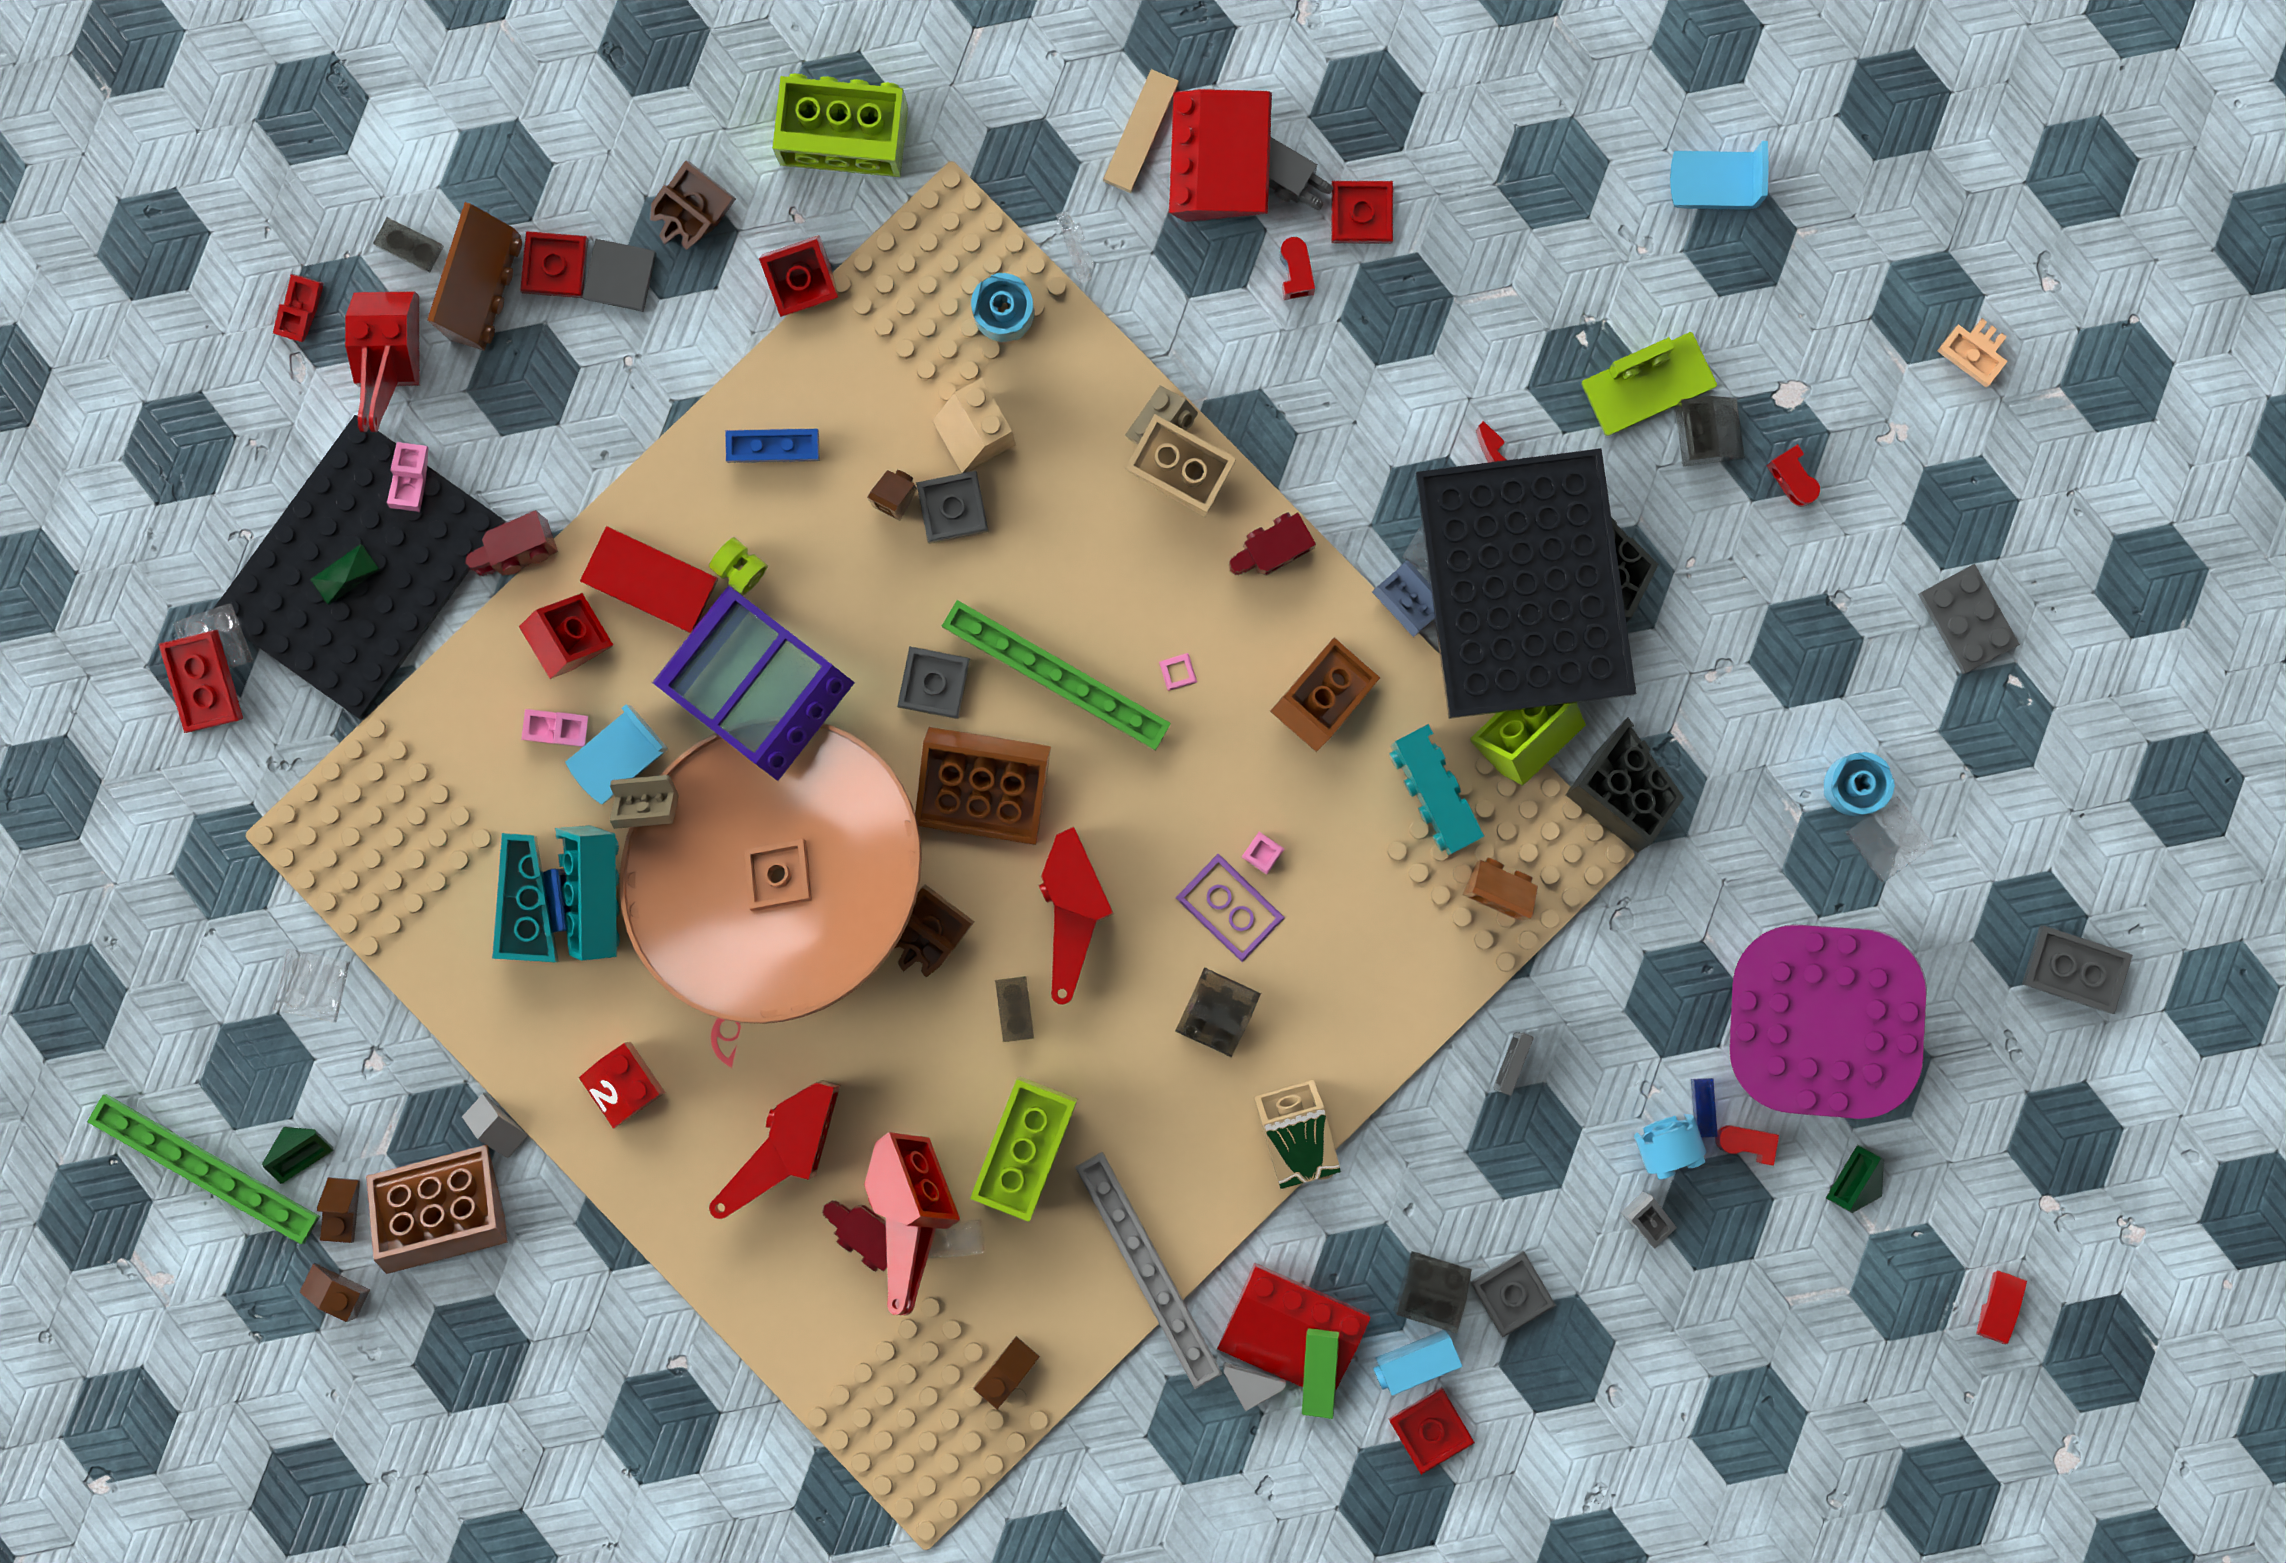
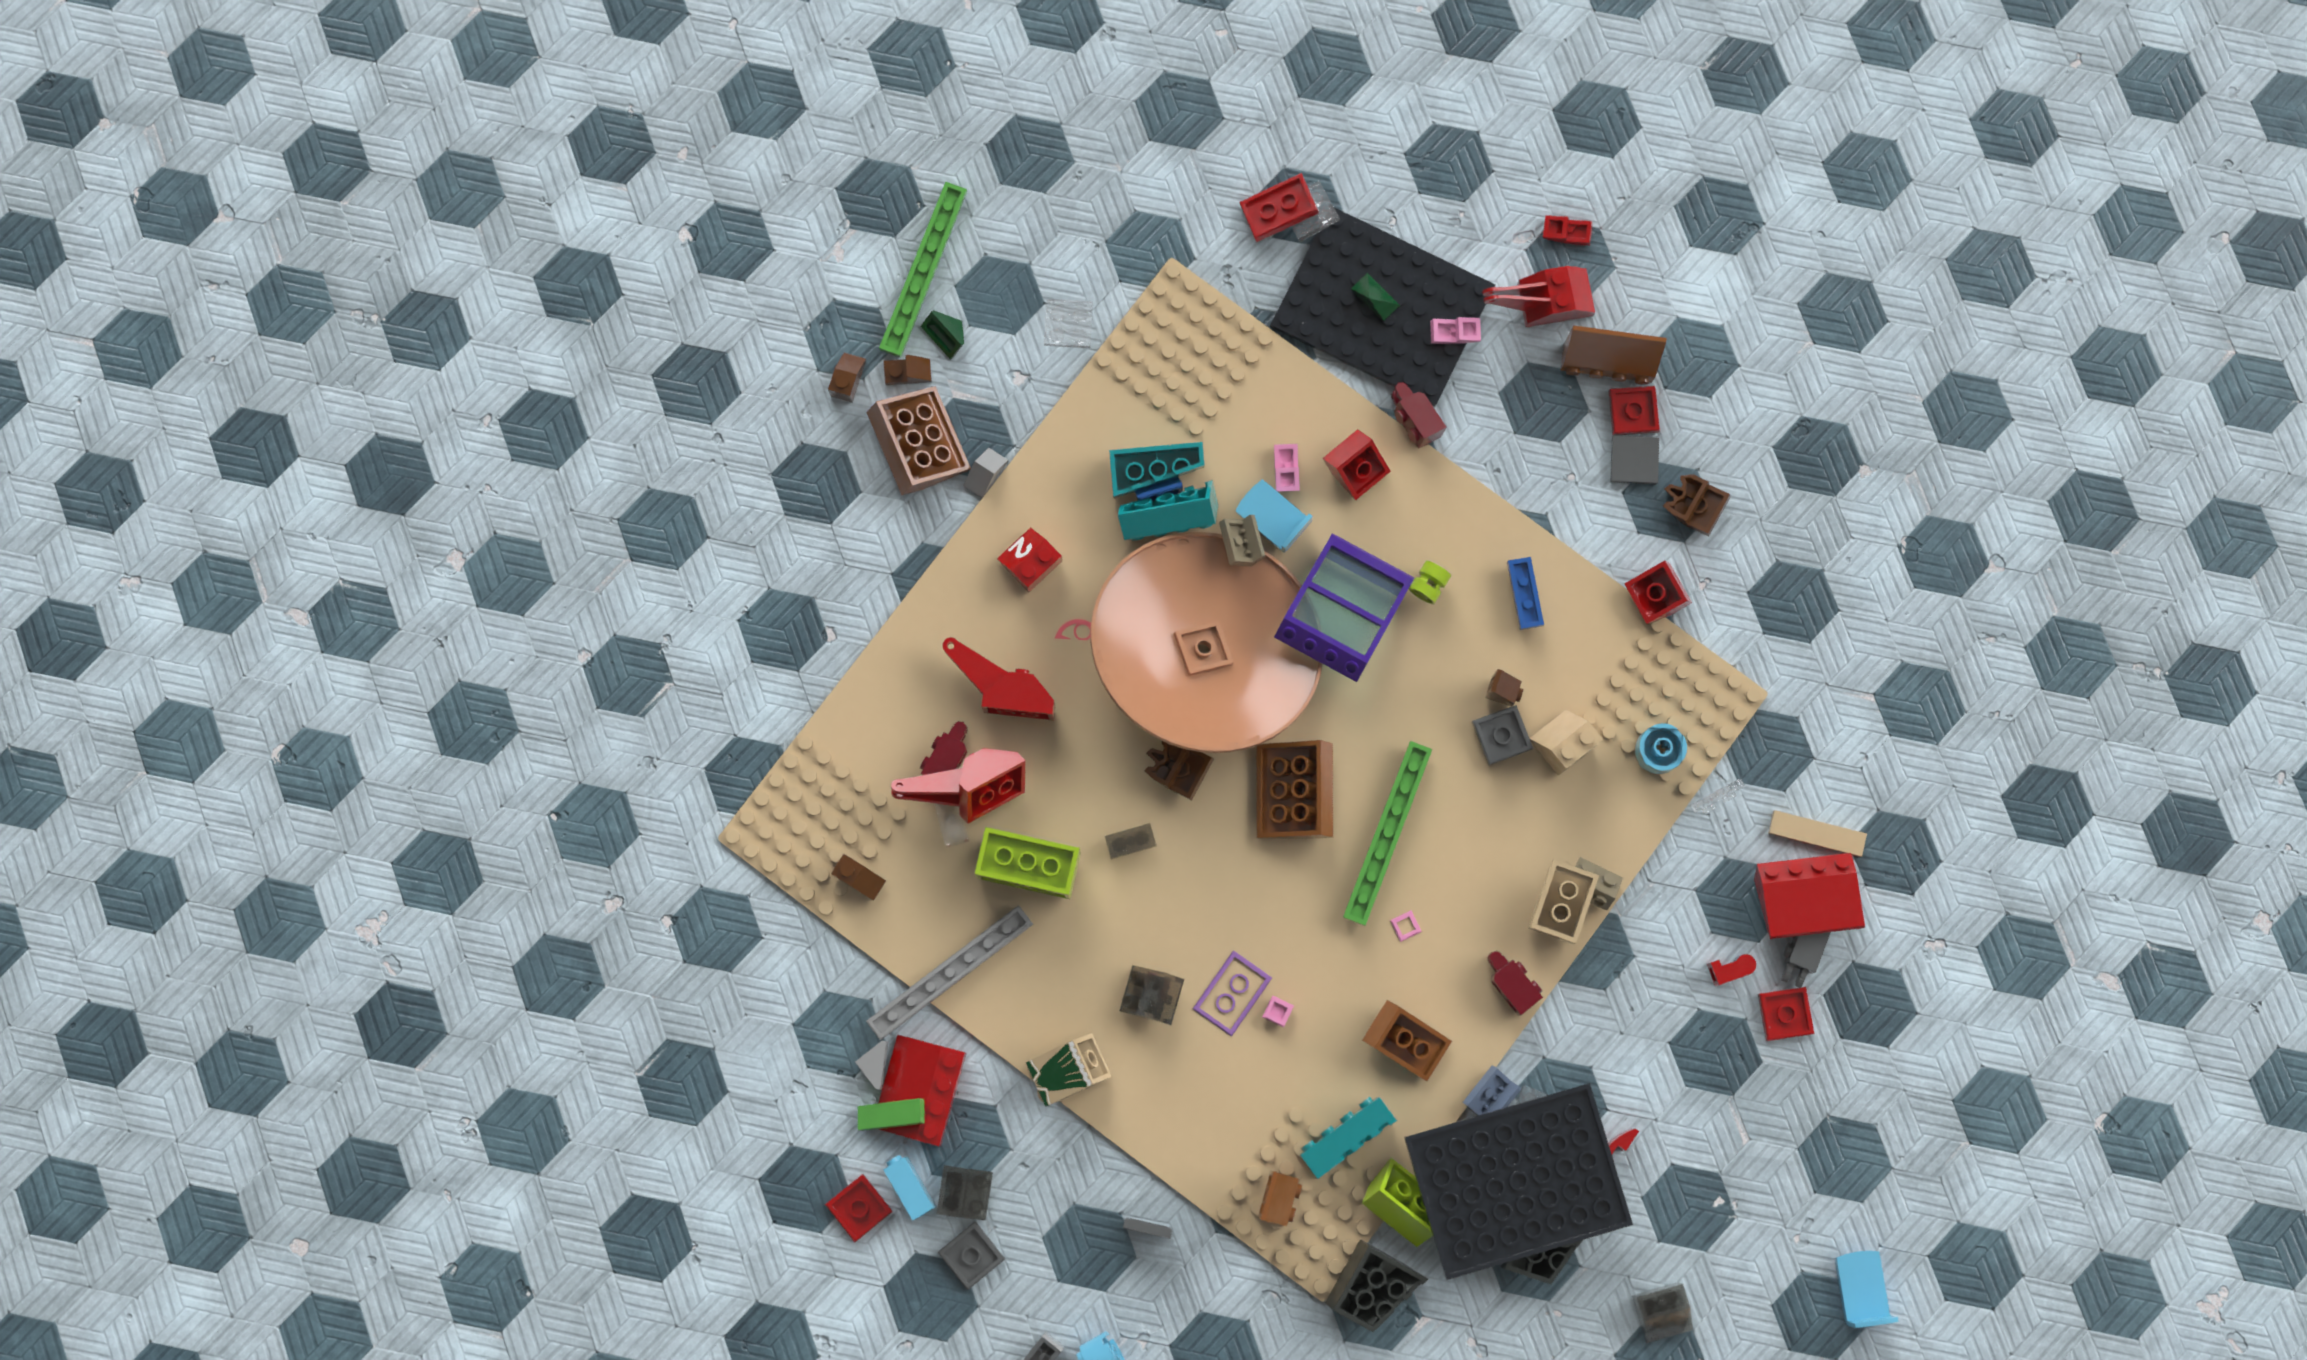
camera: 75 degrees right, 5 degrees down
clear smoke plate [373,217,444,273] -> none
red tile [580,526,718,633] -> none
lime brick [772,73,908,178] -> none
dark grey tile [897,646,971,719] -> none
red slope [1039,827,1114,1005] -> none
lime bracket [1581,332,1717,436] -> none

